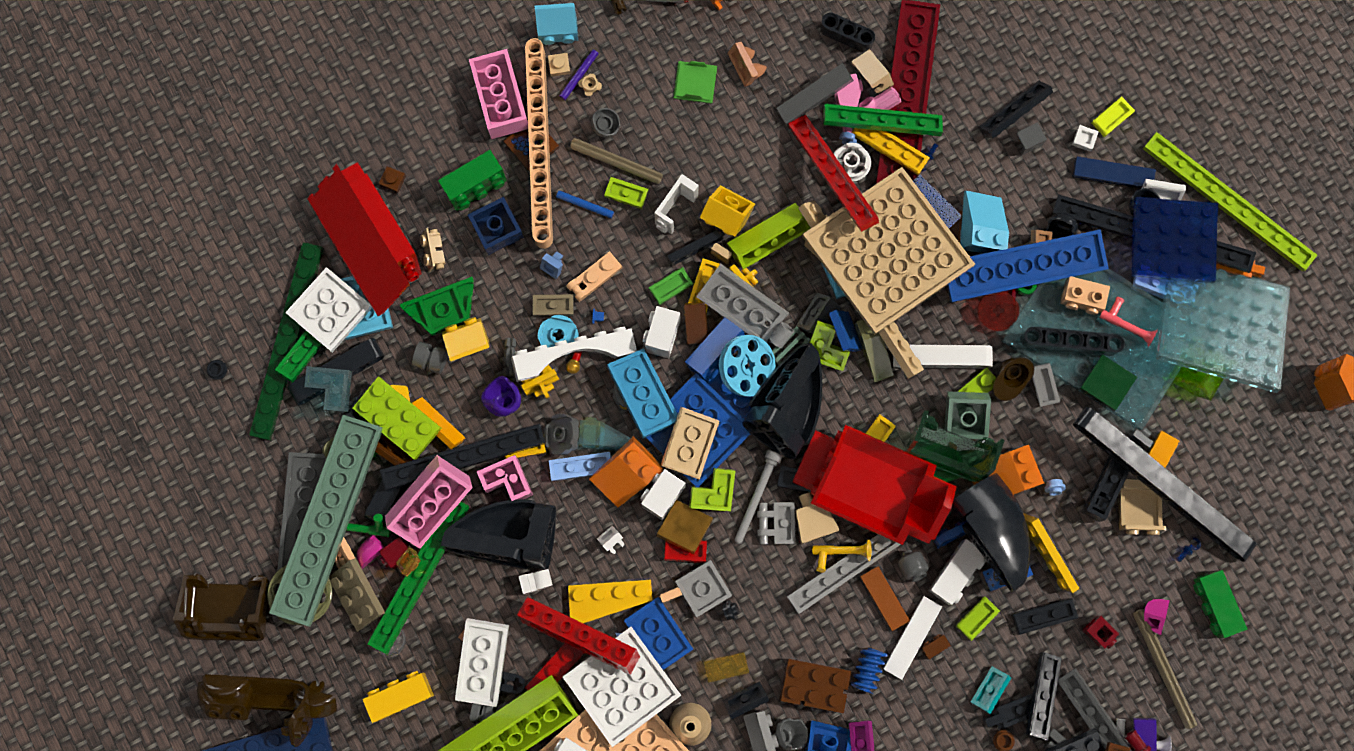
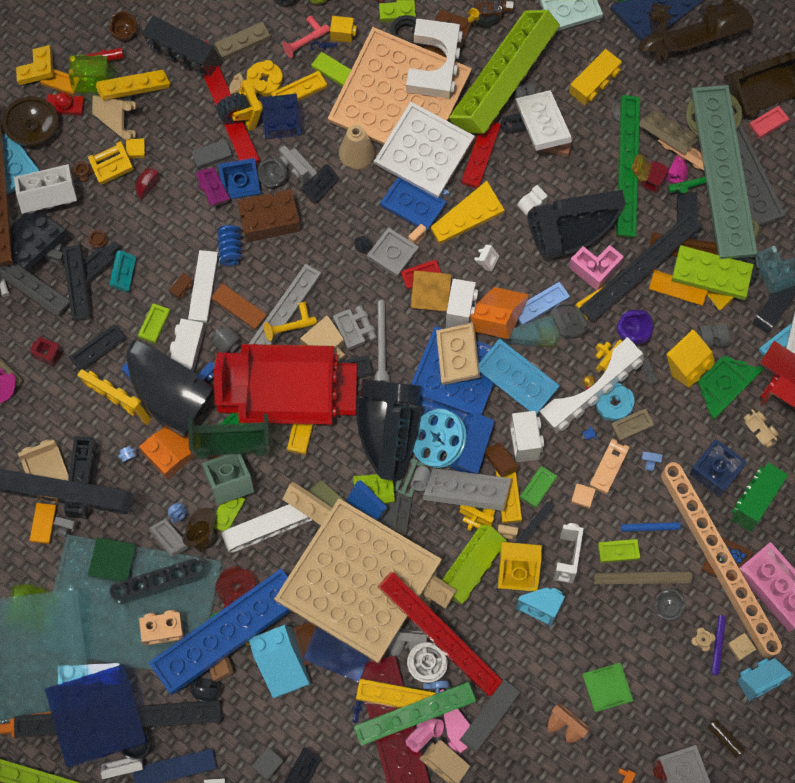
camera: 155 degrees right, 10 degrees down
bright pink brick [385,455,473,548] -> none
red brick [517,597,641,675] -> none
lime plate [689,468,735,511] -> none
clear yellow tile [704,652,749,683] -> none
coral piece [1099,297,1158,348] -> none
none -> medium blue plate [168,503,188,523]
none -> medium azure slope [516,588,565,627]
none -> light nougat tile [571,483,595,509]
none -> coral tile [748,105,789,139]

